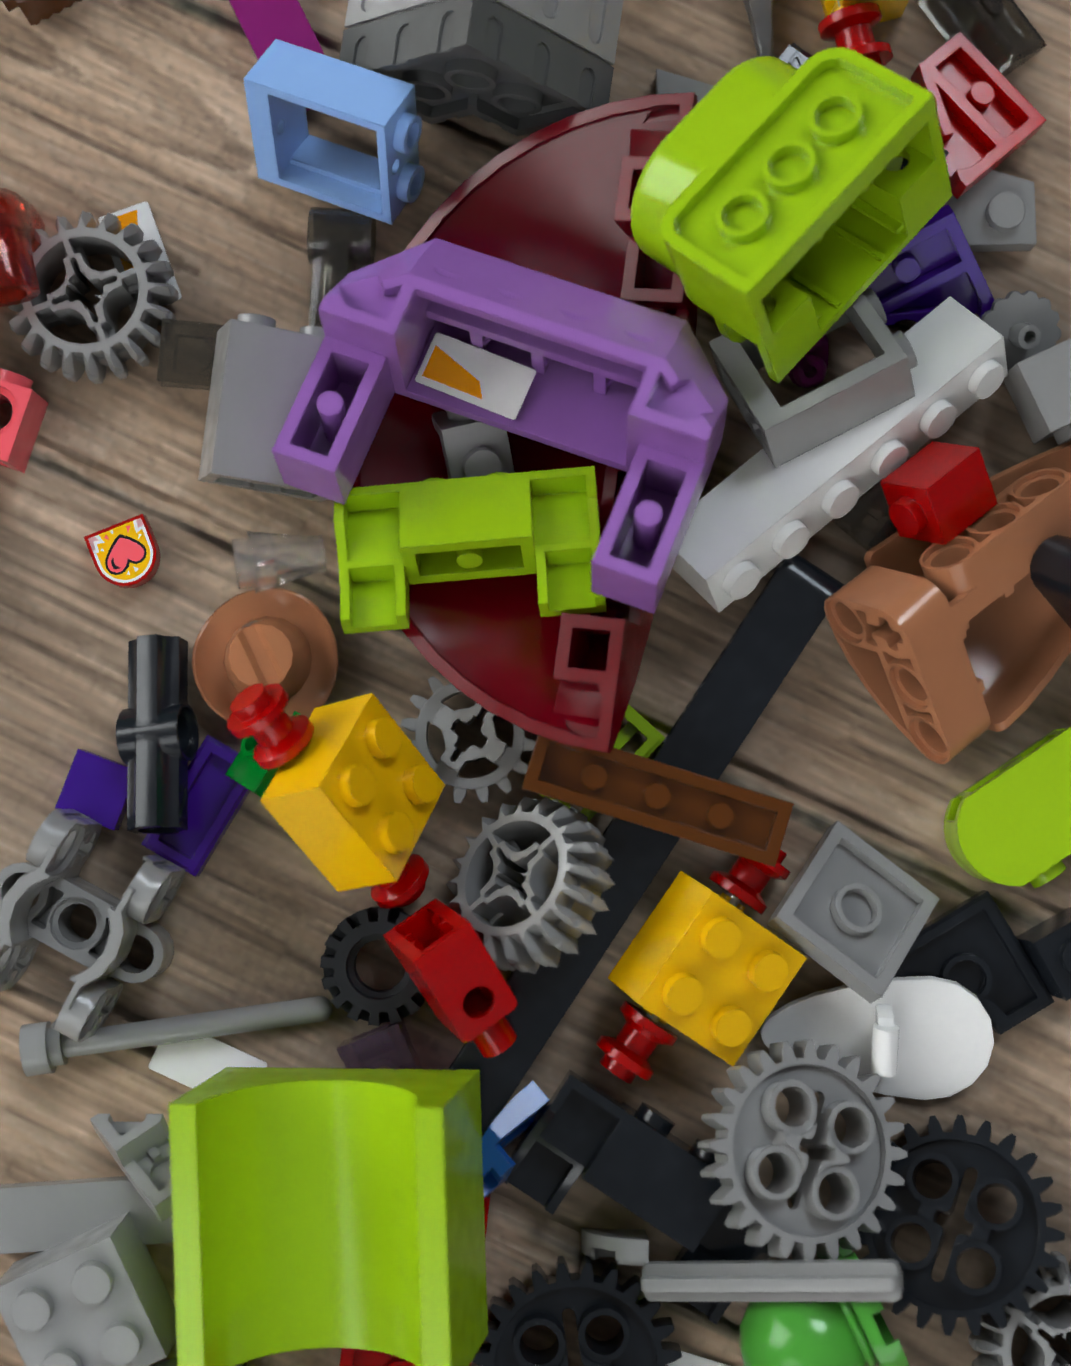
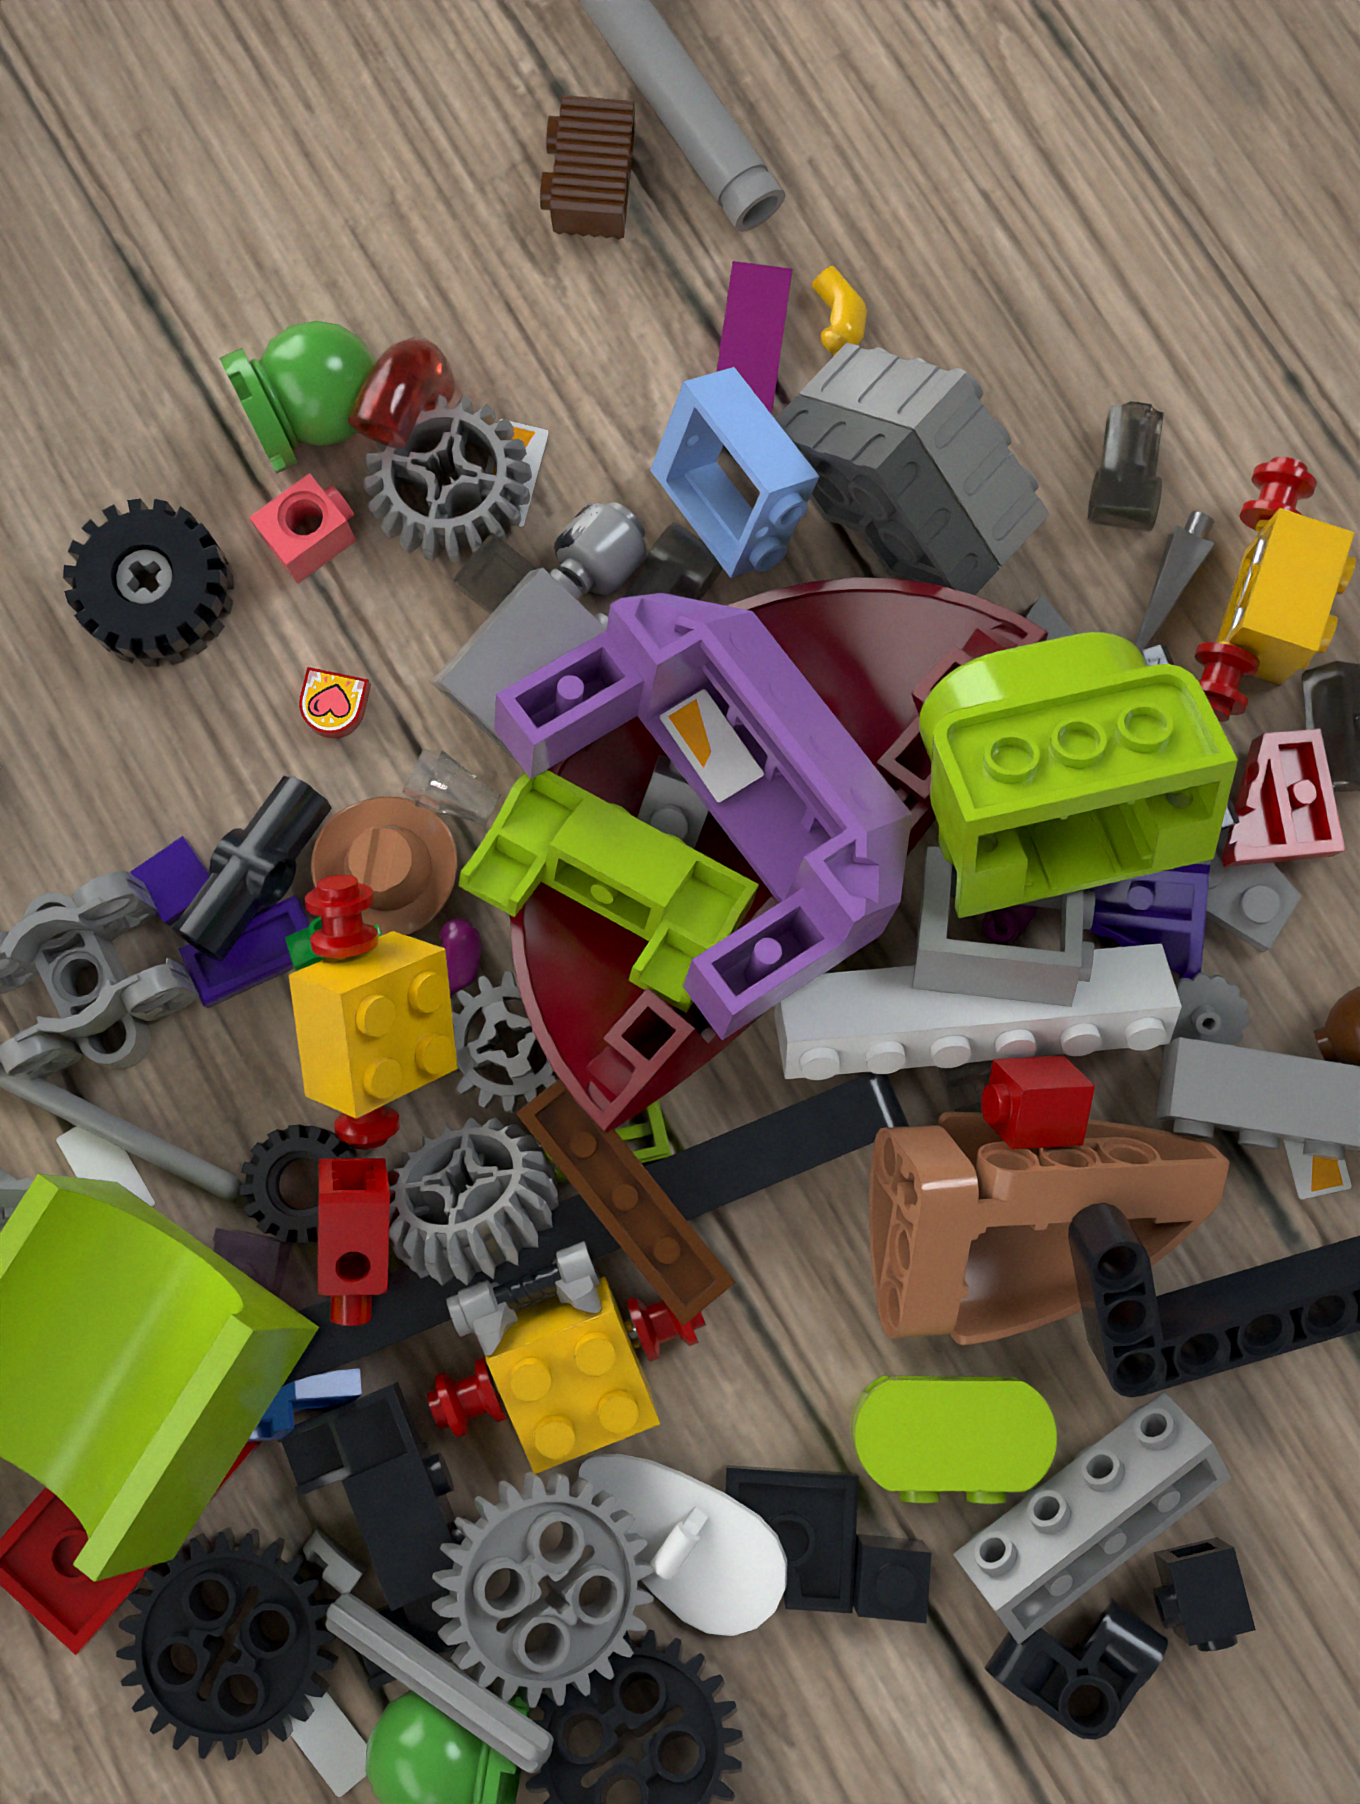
camera: 35 degrees right, 5 degrees down
light grey plate [767,821,940,1004] -> none
none -> magenta arm [440,918,483,996]
none -> light grey piece [446,1241,602,1355]
none -> light grey head [554,502,646,595]

